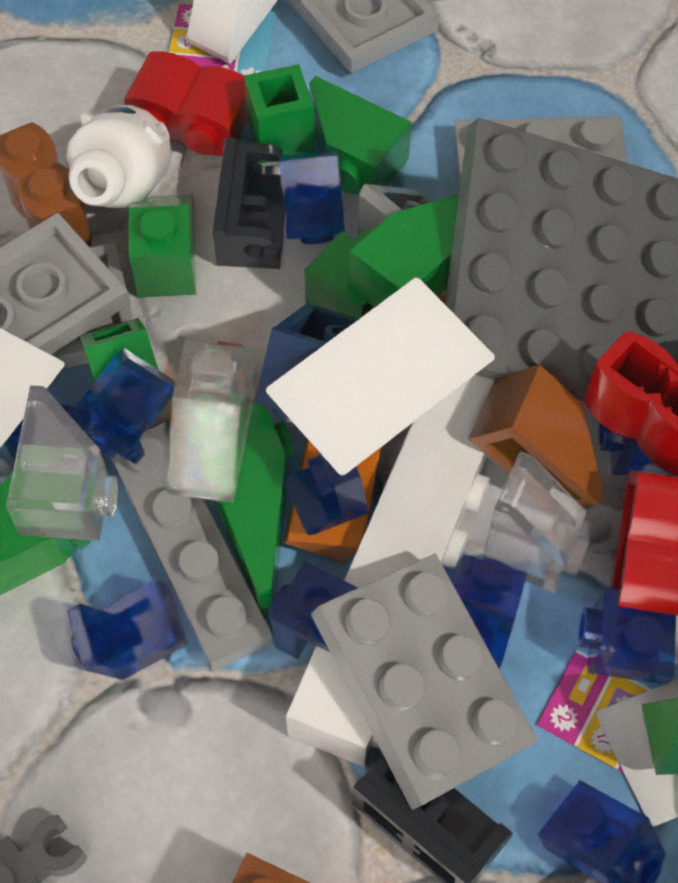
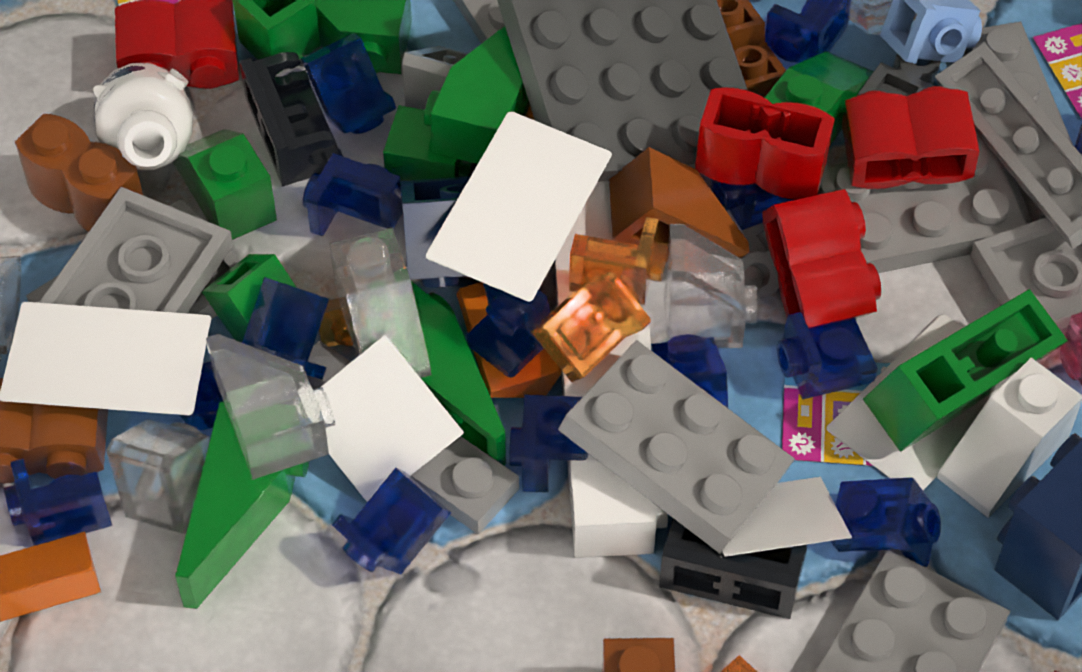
camera: 25 degrees left, 5 degrees down
none -> white sticker [293,334,464,507]
none -> clear blue bracket [303,153,403,236]
none -> clear orange bracket [531,271,651,383]
none -> clear orange bracket [569,217,668,305]
none -> white sticker [722,477,852,556]

